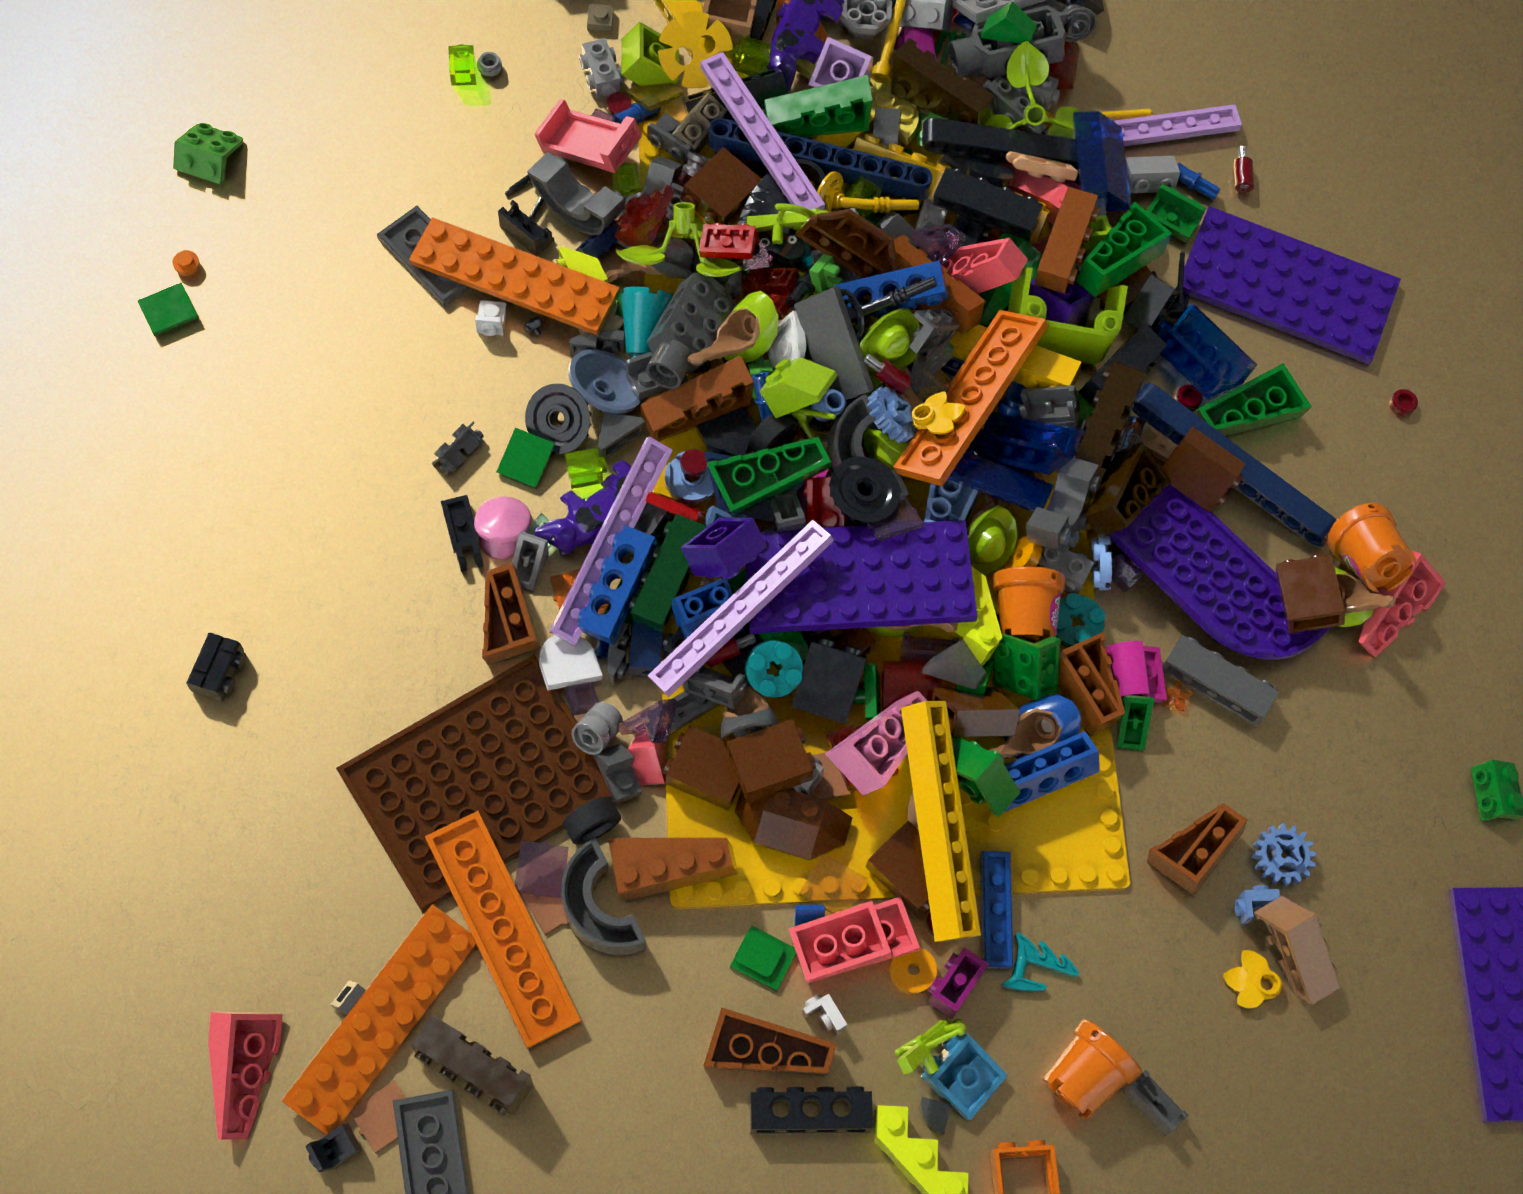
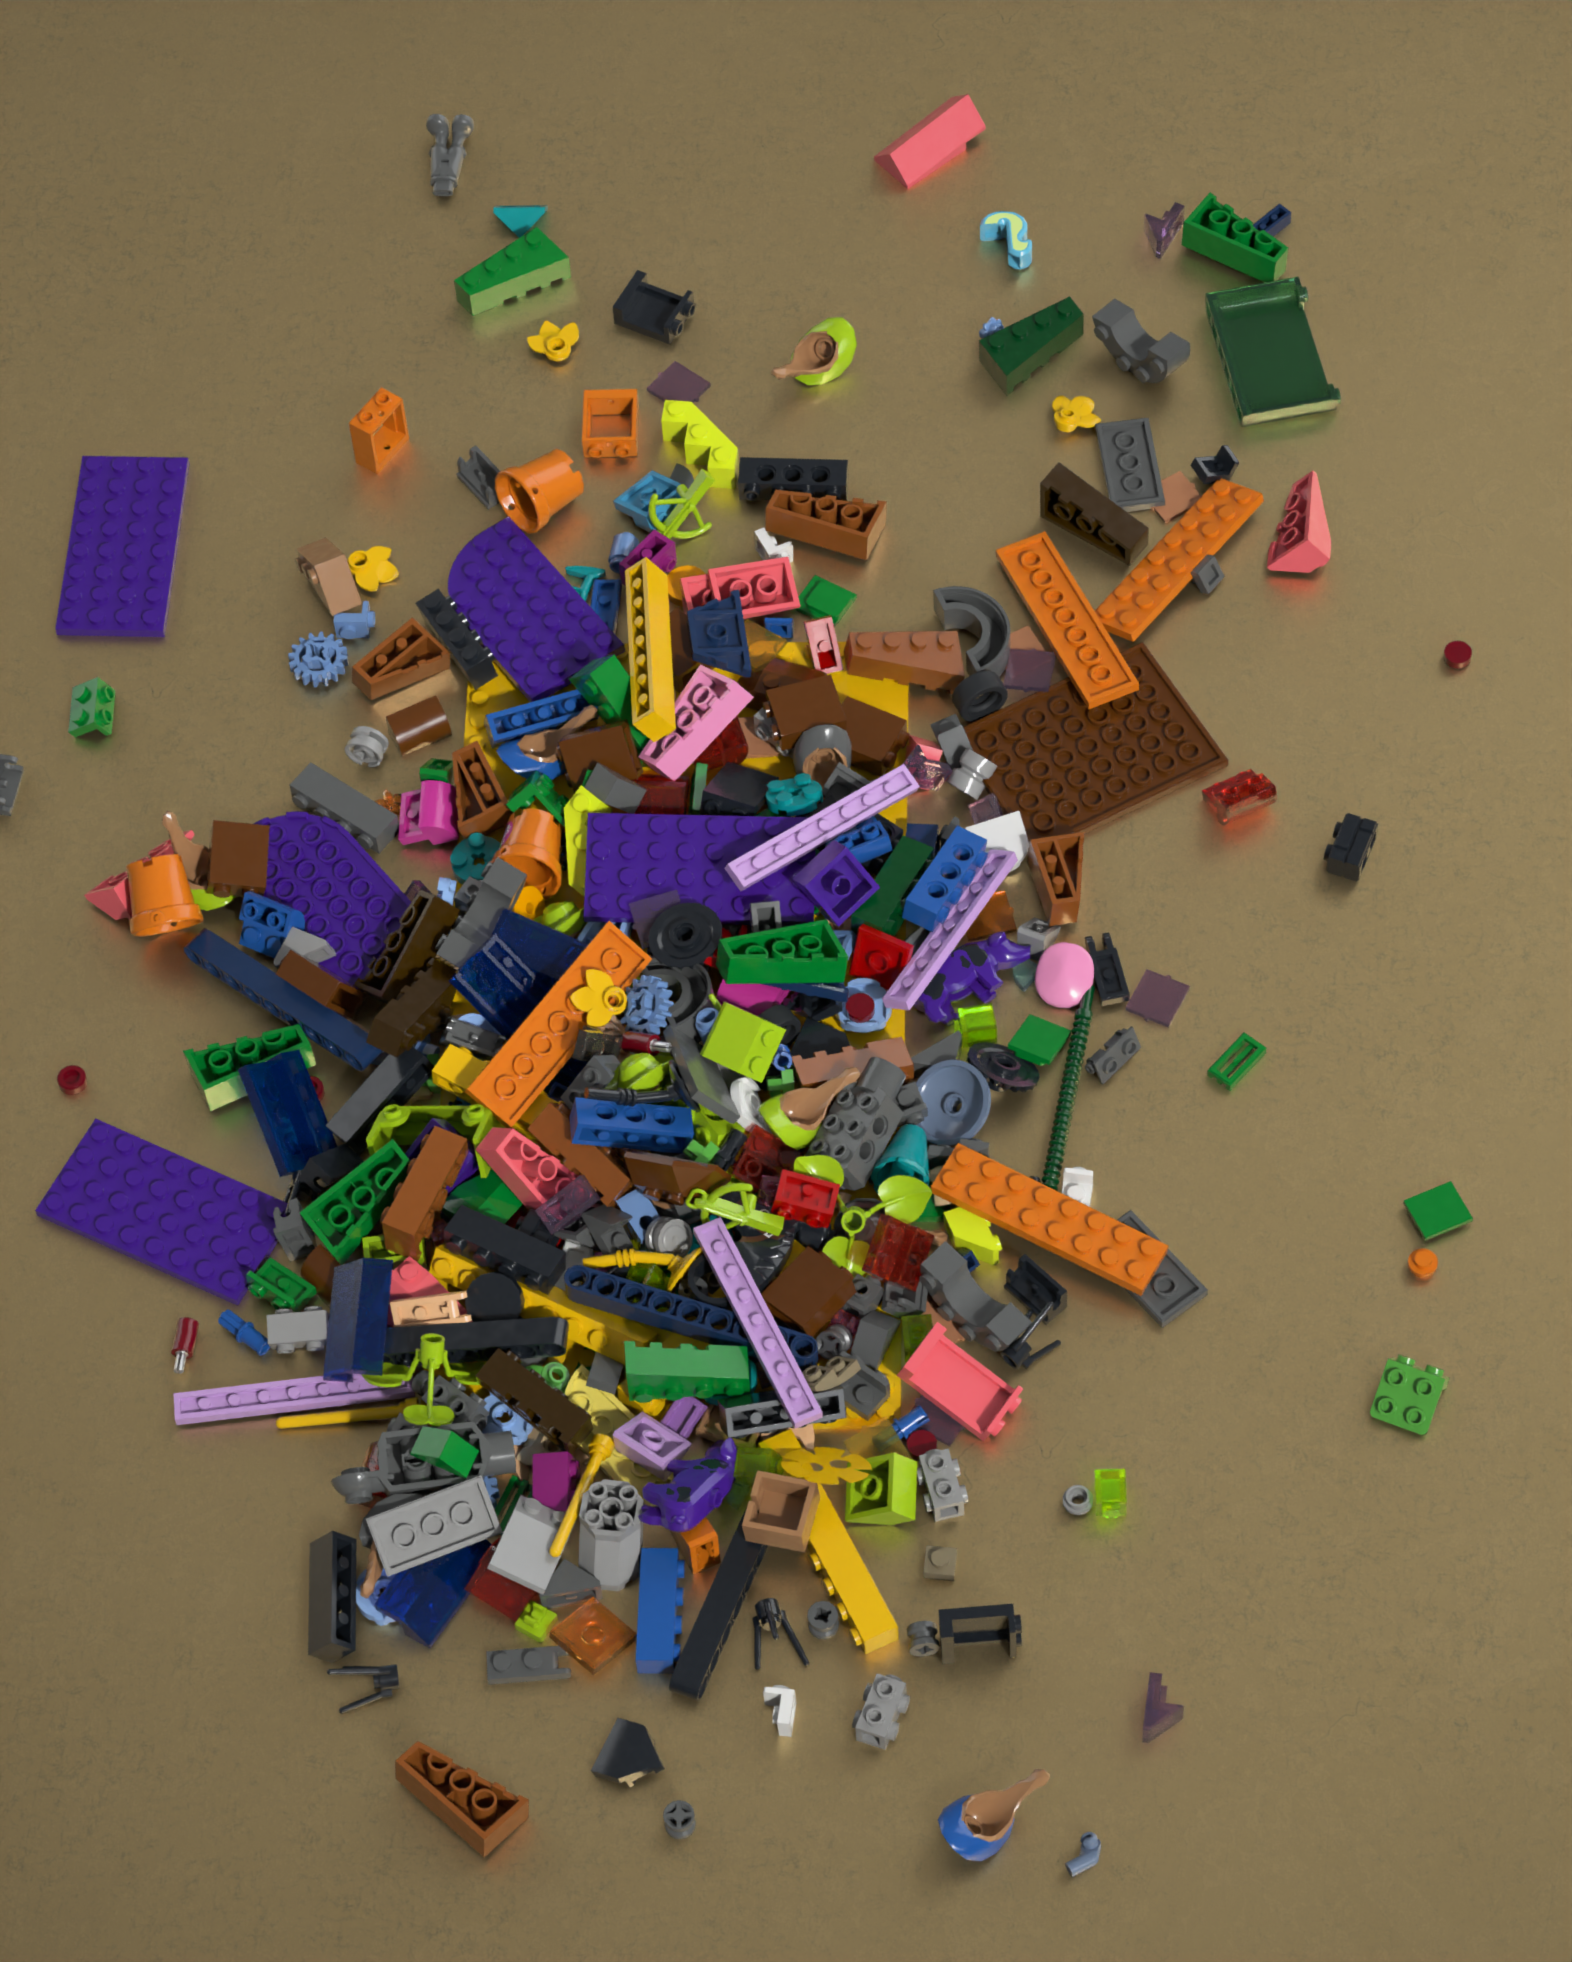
camera: 165 degrees left, 10 degrees down
none -> blue brick [239,891,305,958]
none -> light grey slope [273,927,336,969]
none -> dark grey hinge [273,1198,317,1262]
none -> light grey wheel [345,726,389,767]
none -> orange window [349,387,409,474]
none -> reddish brown brick [386,696,452,756]
none -> black brick [416,588,498,690]
none -> dark purple plate [448,516,625,702]
none -> medium blue brick [608,532,640,574]
none -> dark blue wing [686,590,752,677]
none -> slope [803,615,844,674]
none -> dark green hose [1041,986,1095,1191]
none -> piece [1126,969,1190,1028]
none -> clear red brick [1202,769,1277,825]
none -> green tile [1207,1032,1267,1091]
none -> dark red tile [1444,641,1472,669]

